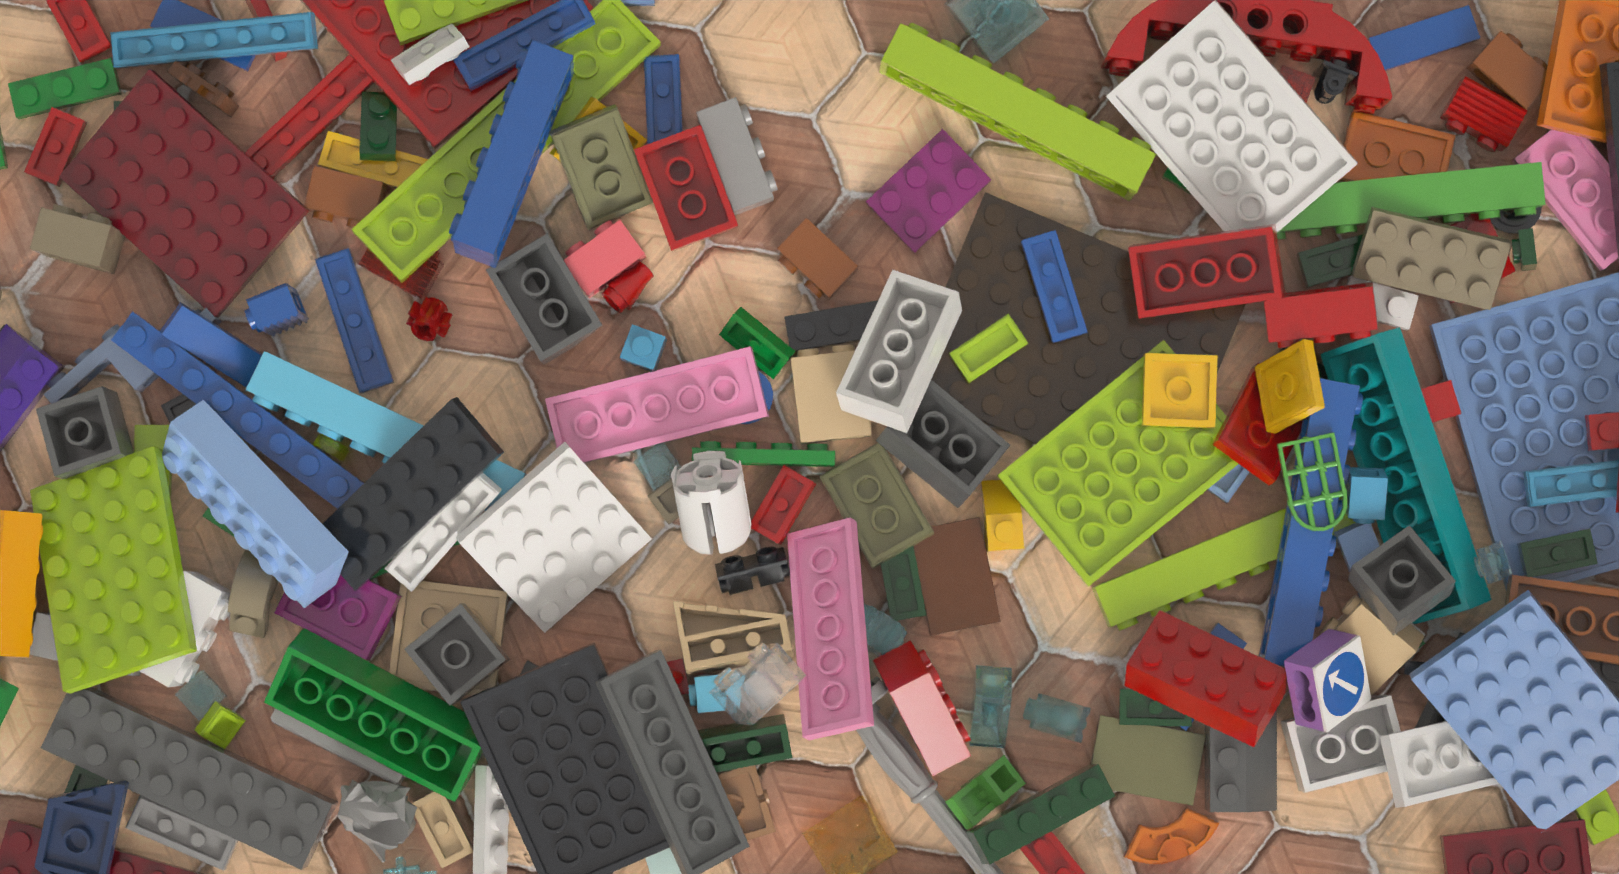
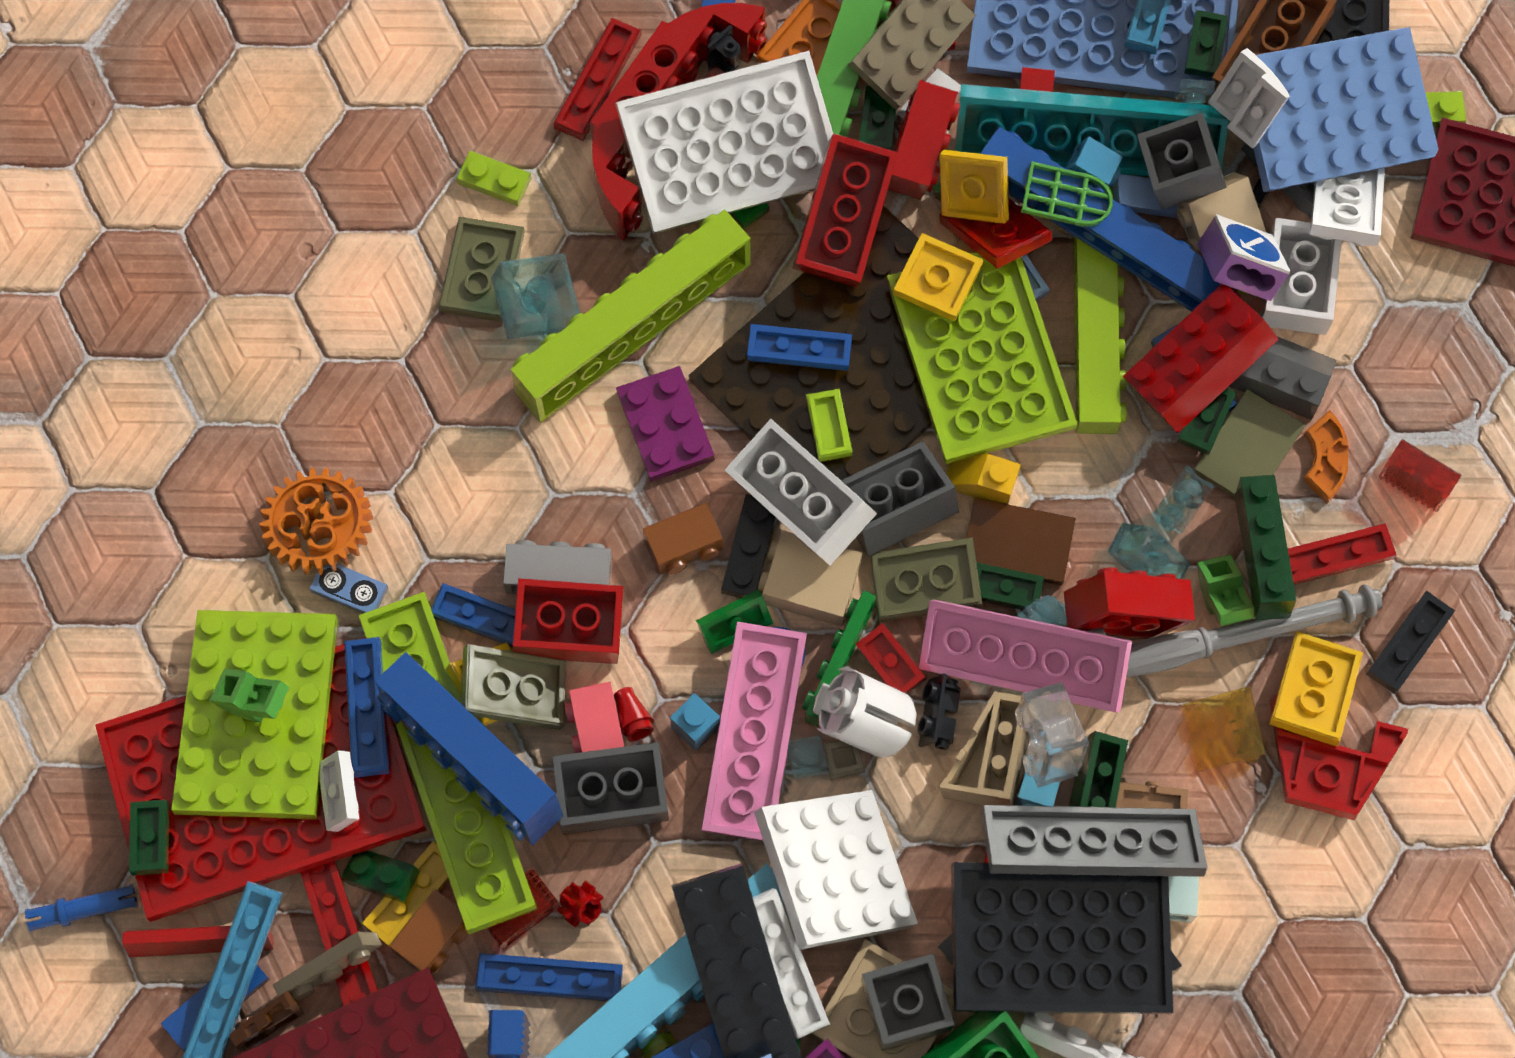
camera: 65 degrees left, 15 degrees down
none -> dark tan plate [273,932,382,1000]
none -> white slope [1208,48,1290,149]

